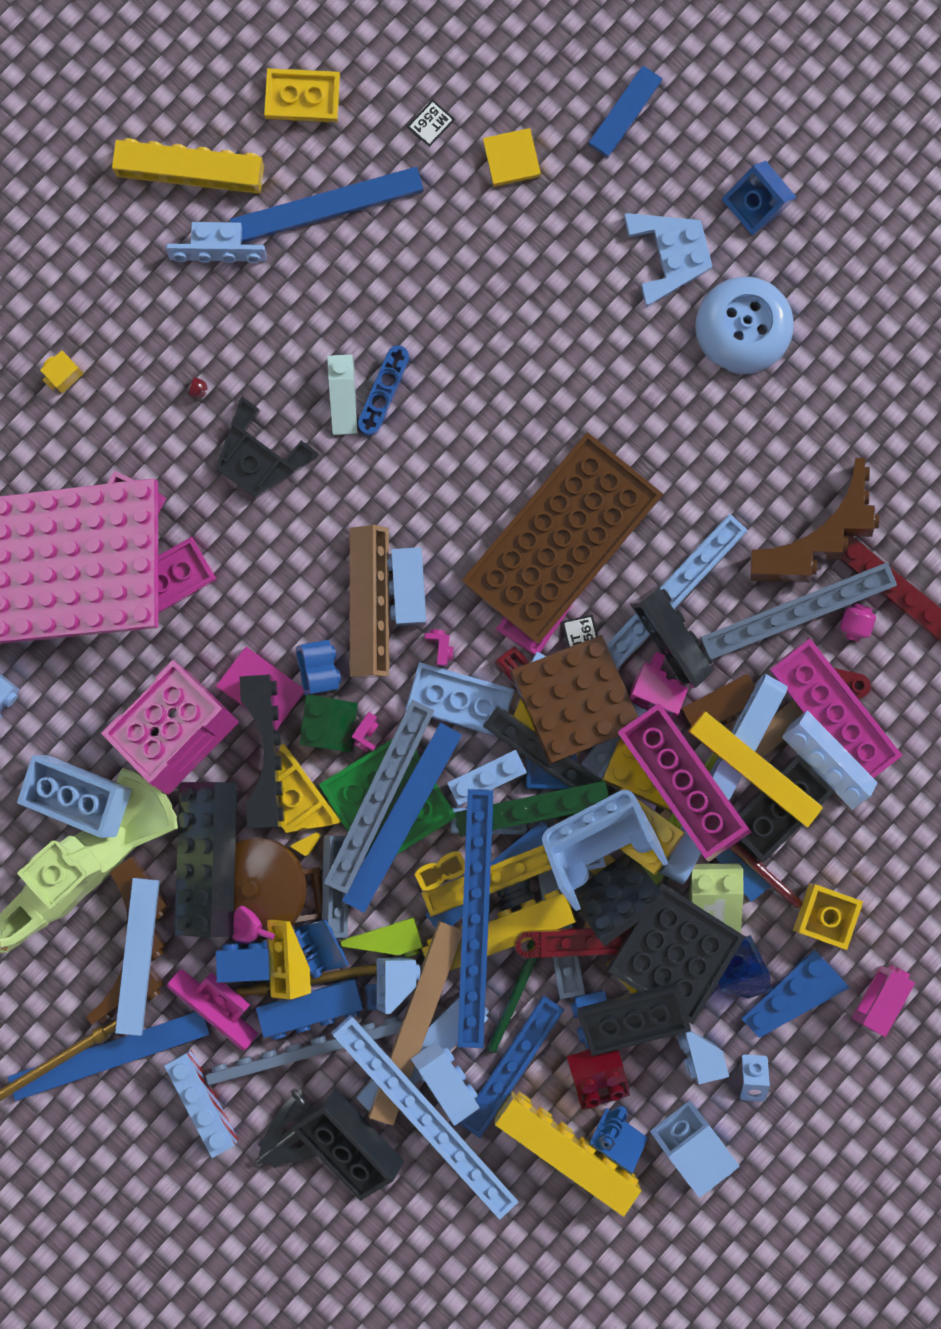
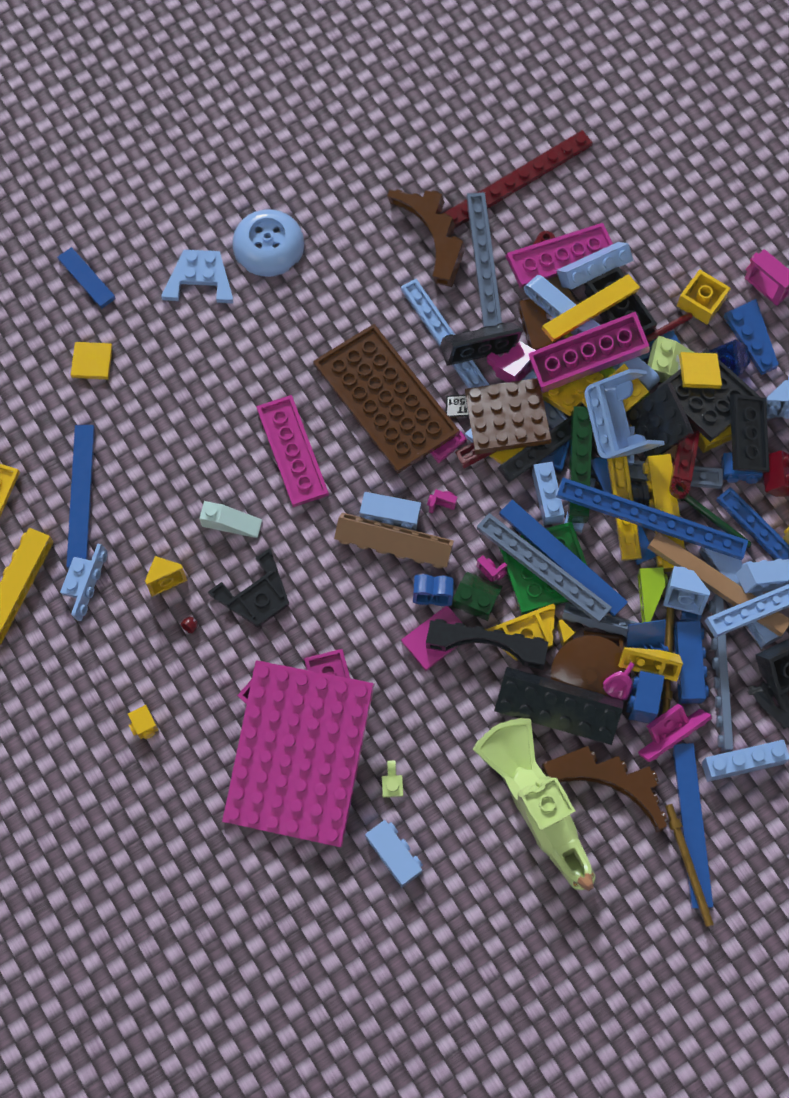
camera: 70 degrees left, 15 degrees down
light blue brick [17,755,132,838] -> none
dark pink container [101,660,239,795] -> none
light blue tile [115,878,160,1036] -> none
blue beam [358,345,409,437] -> none
light blue tile [405,662,515,736] -> none
sticker [406,99,456,147] -> none
yellow brick [415,851,465,891] -> none
blue slope [722,161,797,235] -> none
dark pink head [840,603,876,642] -> none
none -> yellow slope [145,556,188,597]
none -> dark pink plate [256,395,329,507]
none -> yellowish green plate [382,761,403,798]
none -> yellow tile [679,352,722,389]

